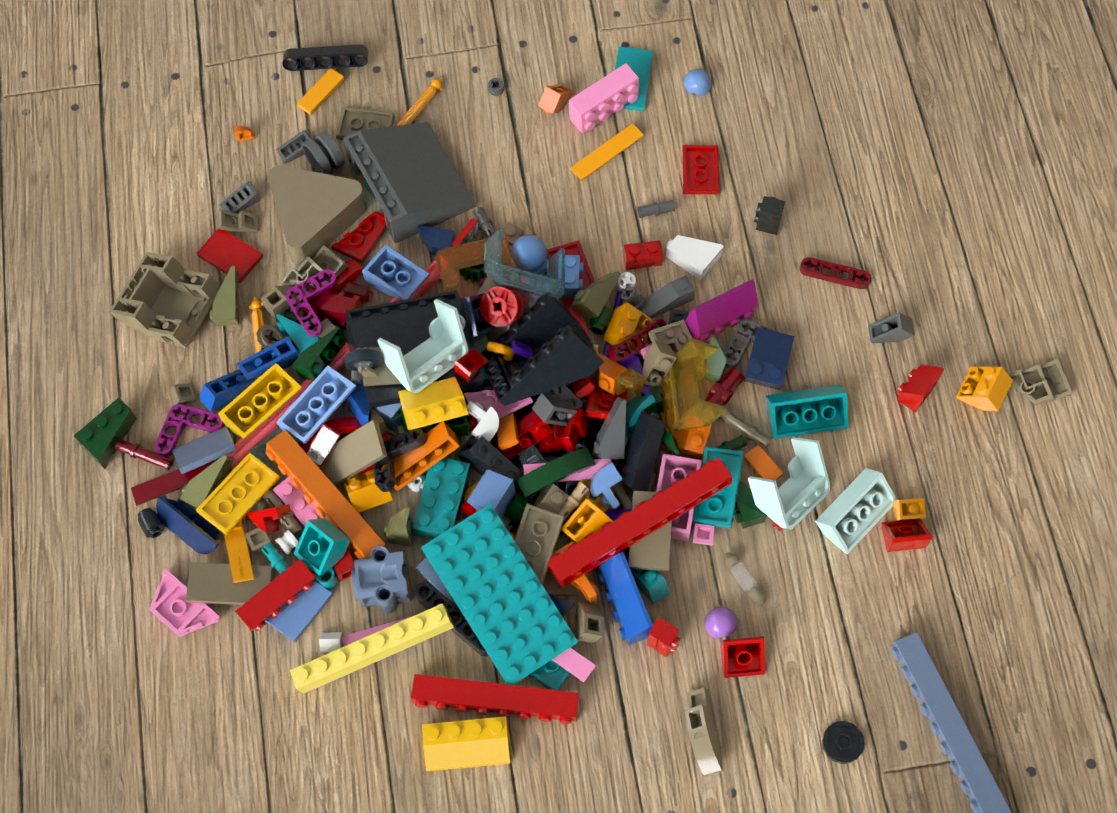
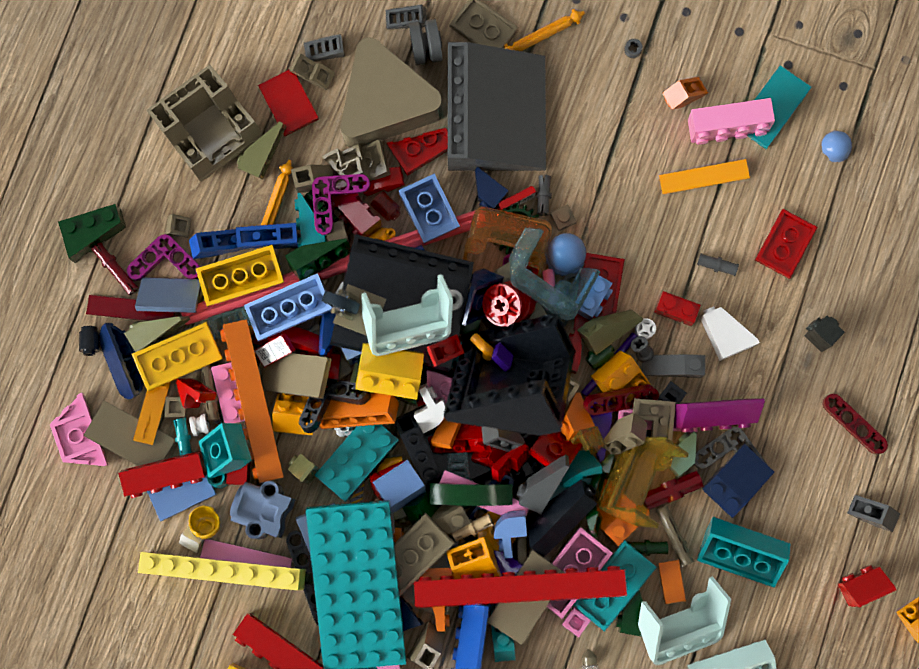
camera: 30 degrees right, 15 degrees up
dark tan gear [255,325,284,348] -> none
dark tan slope [371,409,387,435] -> none
none -> yellow hair [188,505,220,539]

